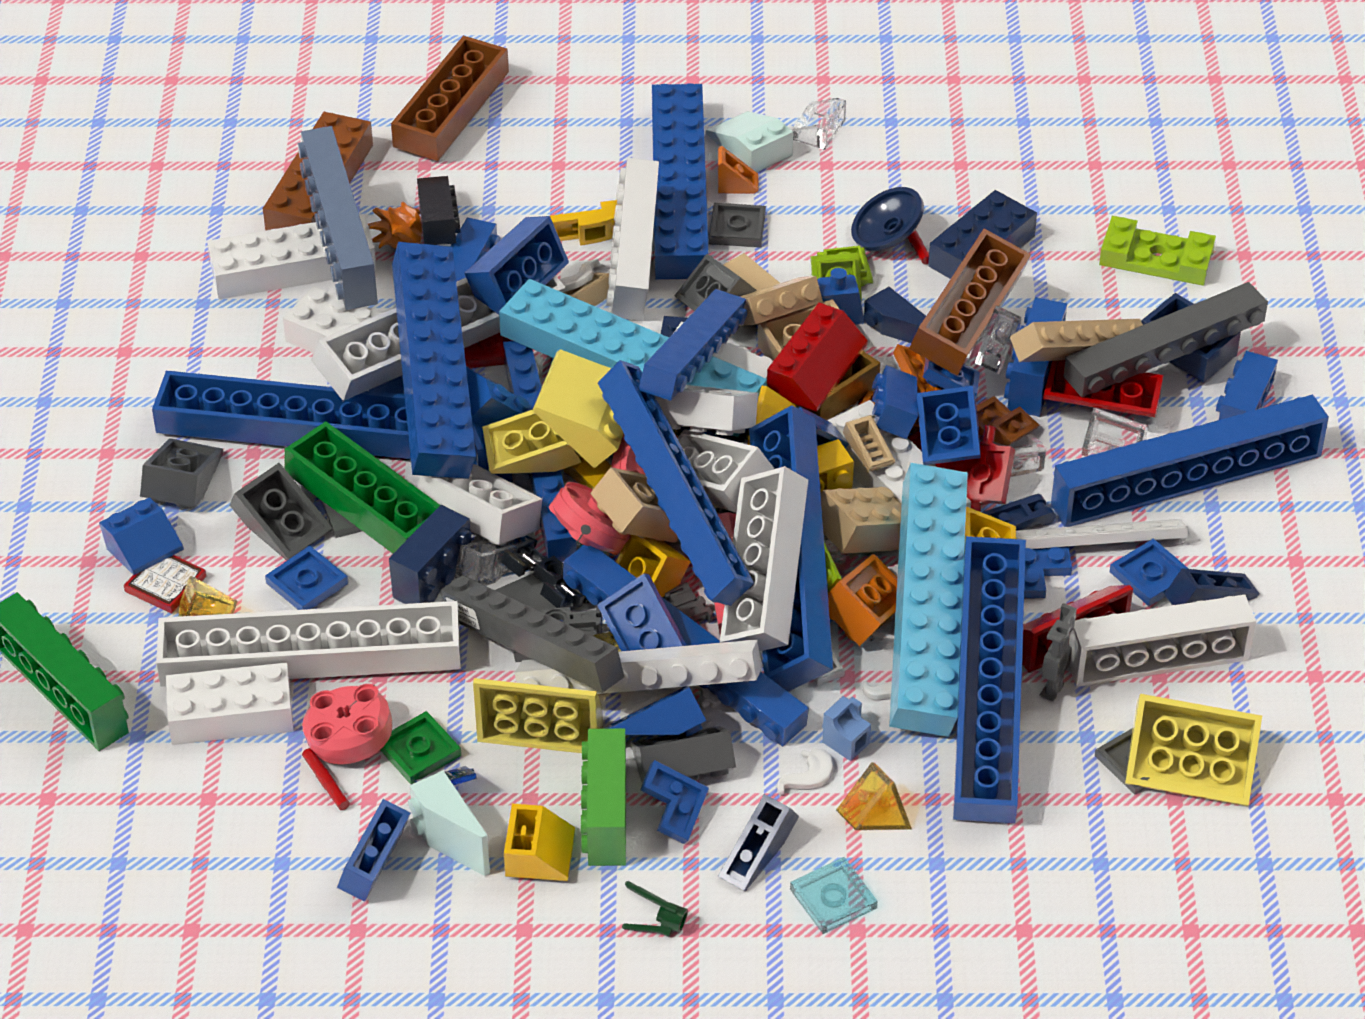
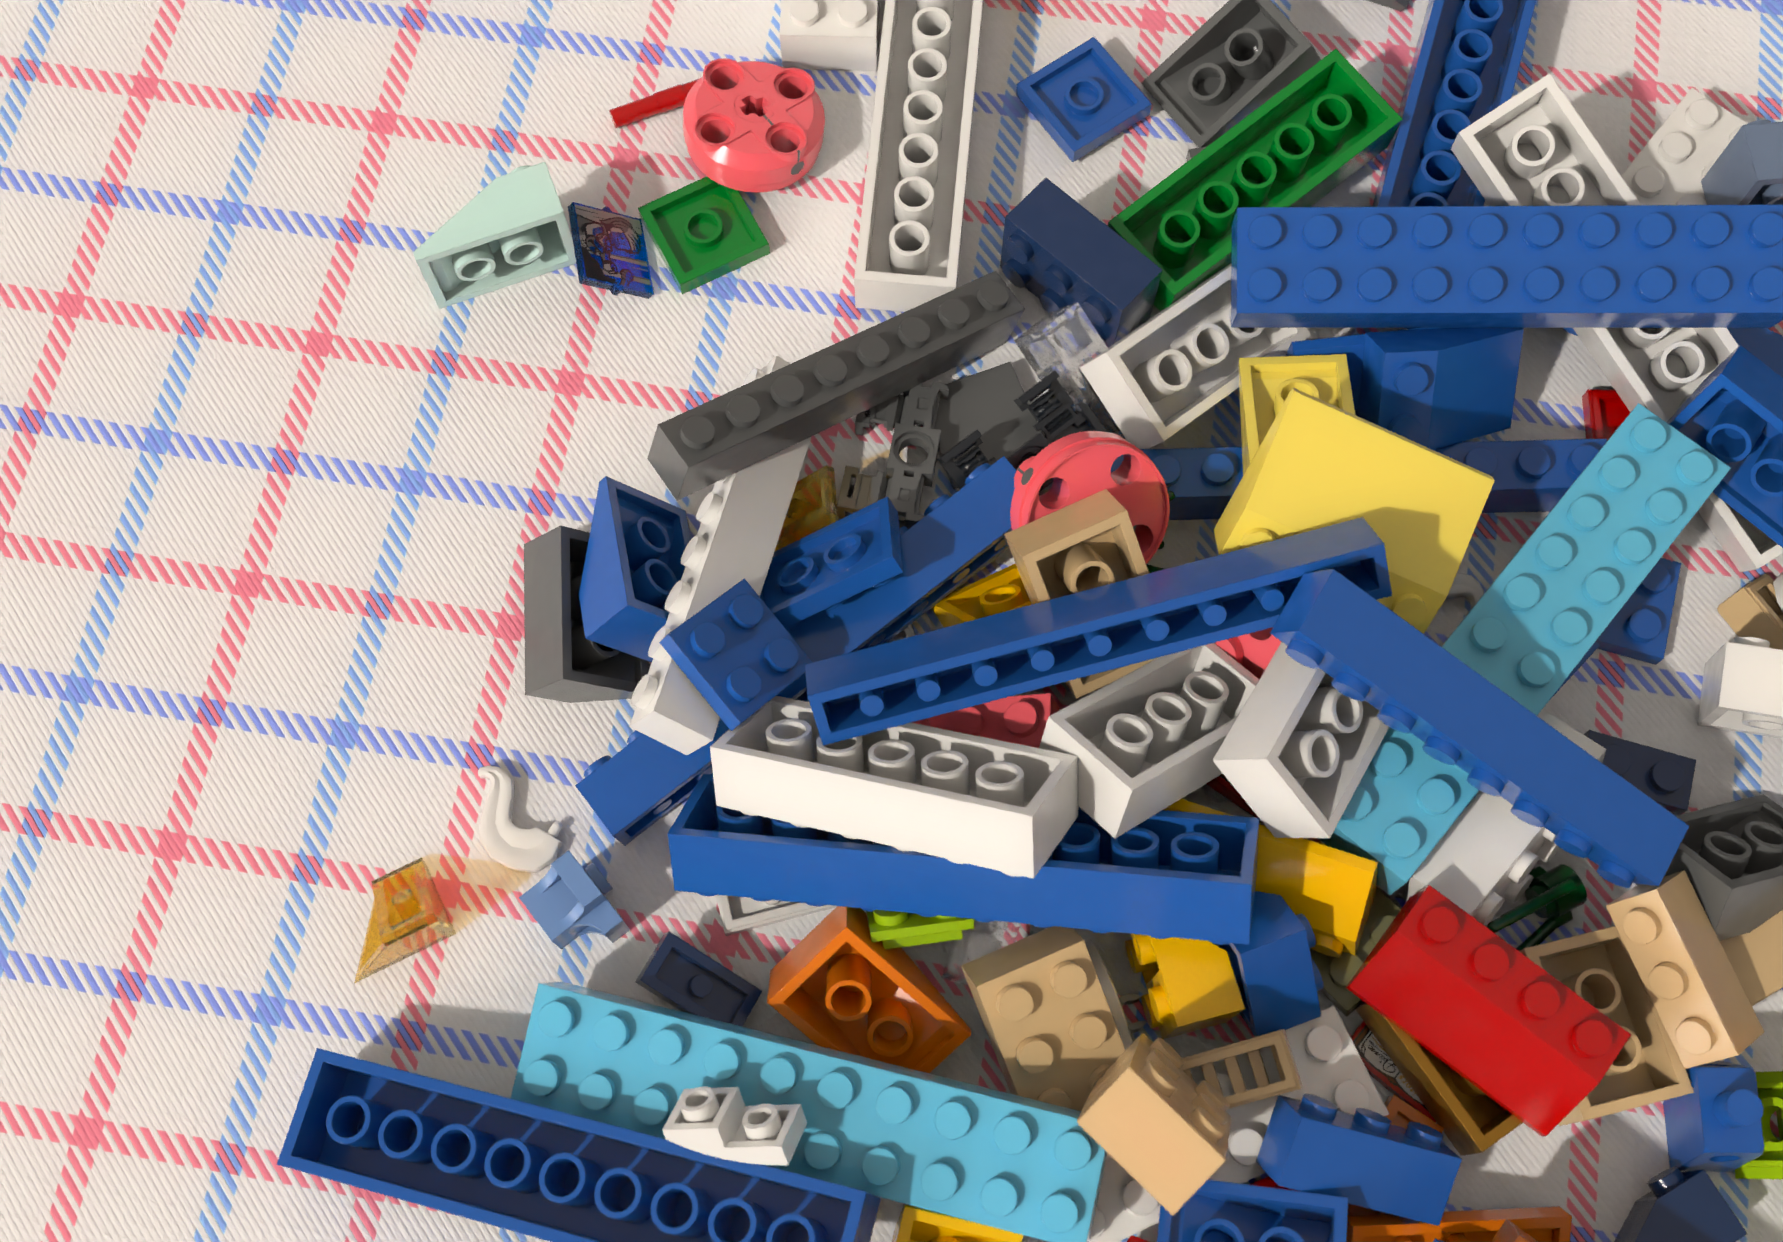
camera: 100 degrees right, 25 degrees up
blue brick [337,799,411,902] -> none
light yellow slope [473,678,603,753] -> none
yellow slope [504,803,575,881] -> none
bright green brick [581,728,626,866] -> none
dark green plant [622,881,688,937] -> none
blue plate [640,760,709,844] -> none
slope [718,794,799,892] -> none
clear light blue tile [790,857,878,934] -> none
none -> dark blue plate [635,932,763,1027]
none -> blue plate [659,578,813,731]
none -> white slope [662,1086,807,1165]
none -> tan brick [1077,1033,1231,1216]

